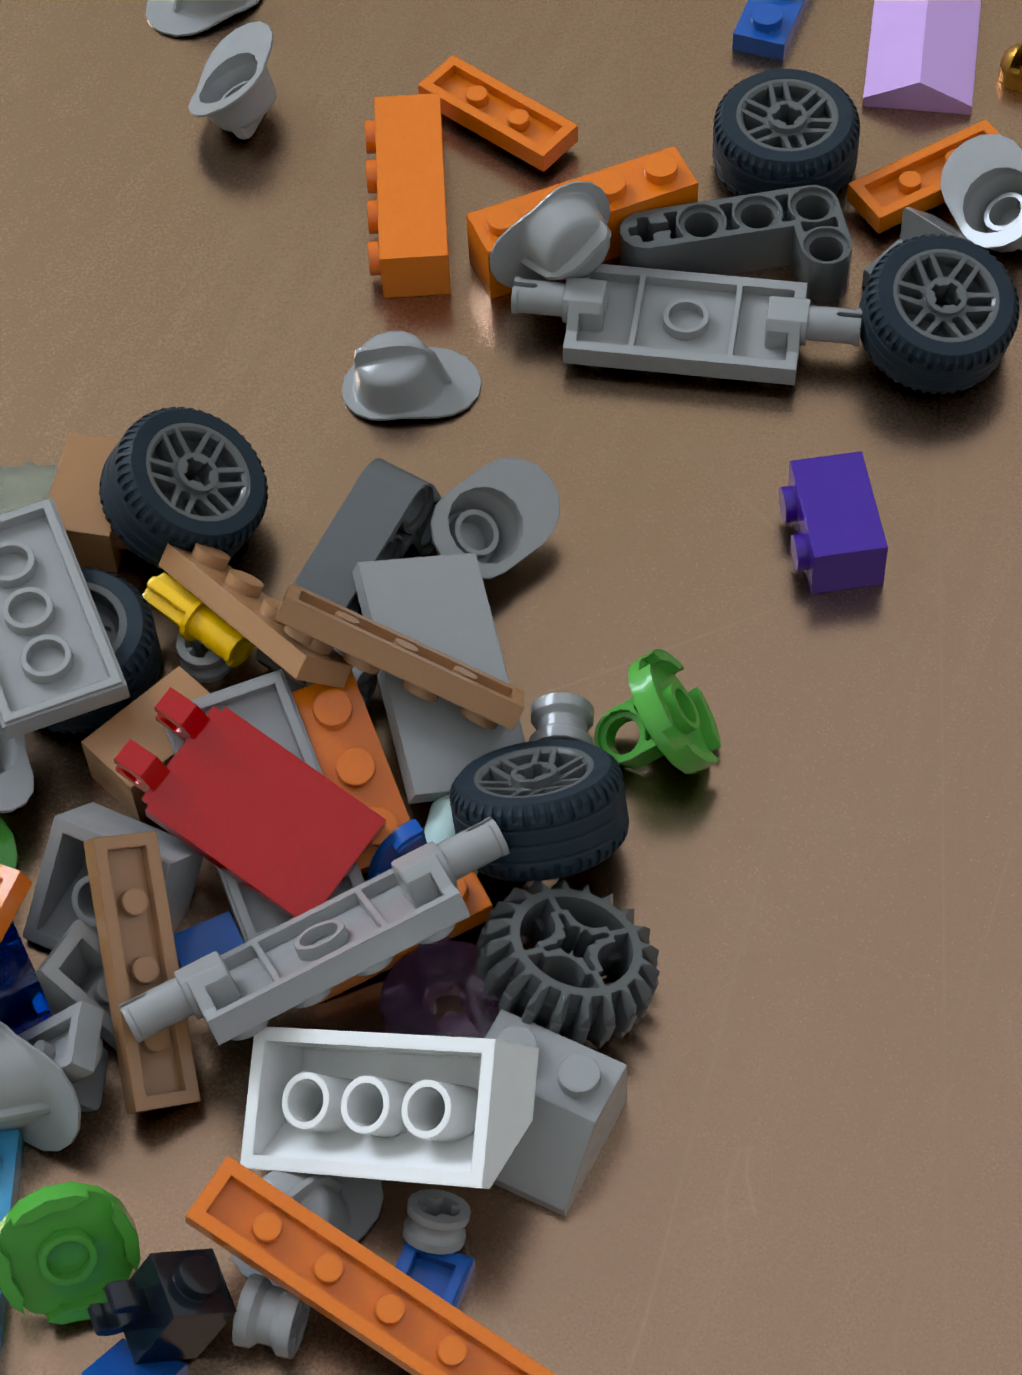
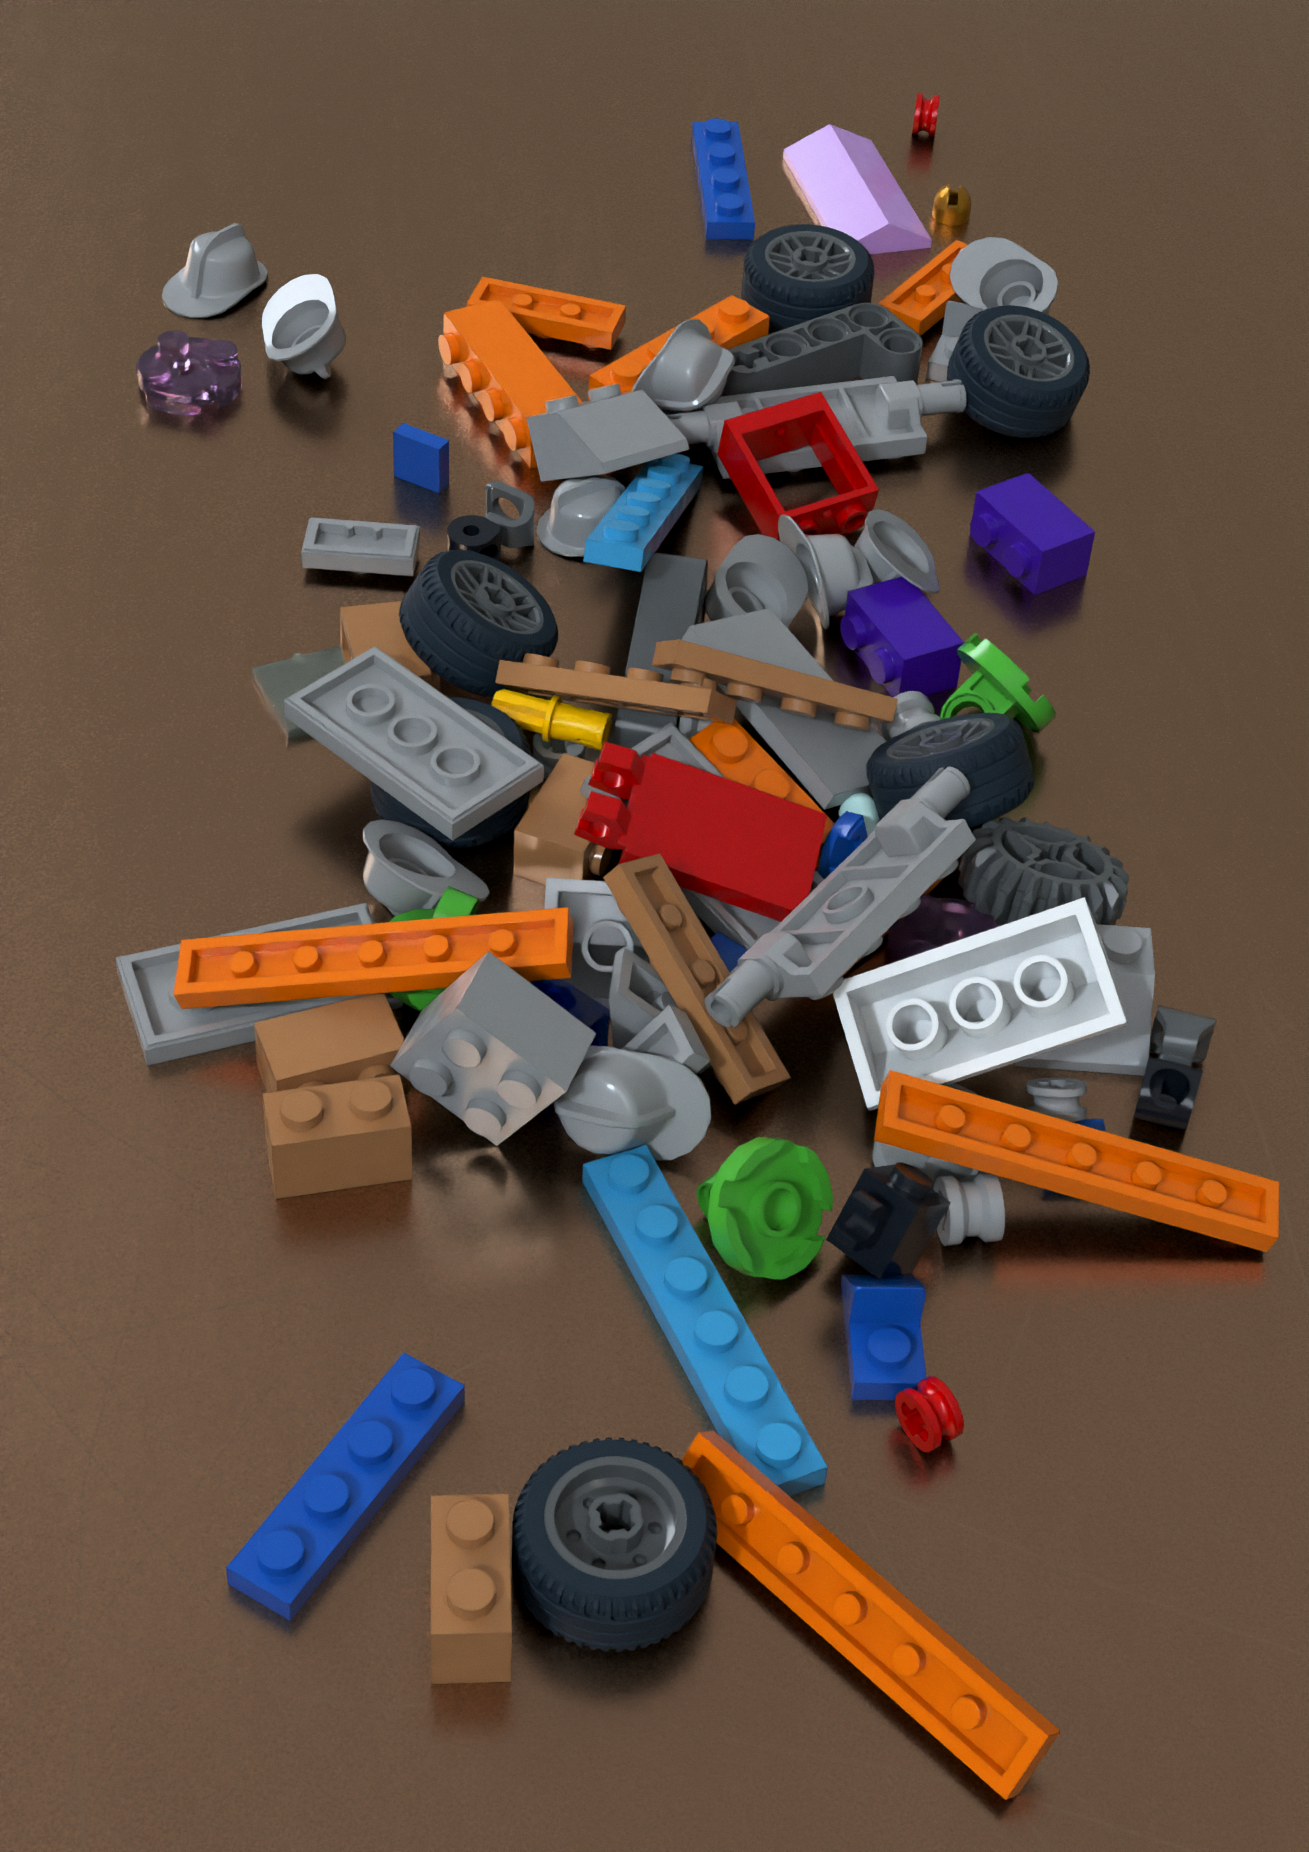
camera: 30 degrees left, 10 degrees down
none -> clear purple plate [136,330,242,415]
none -> light grey plate [301,517,420,576]
none -> blue tile [393,423,449,494]
none -> leg [447,481,535,562]
none -> light grey slope [526,383,689,481]
none -> dark azure plate [583,453,703,572]
none -> red window [717,392,879,541]
none -> light grey piece [778,514,874,629]
none -> dark purple piece [840,576,964,697]
none -> light grey piece [854,509,940,594]
none -> leg [1133,1005,1217,1131]

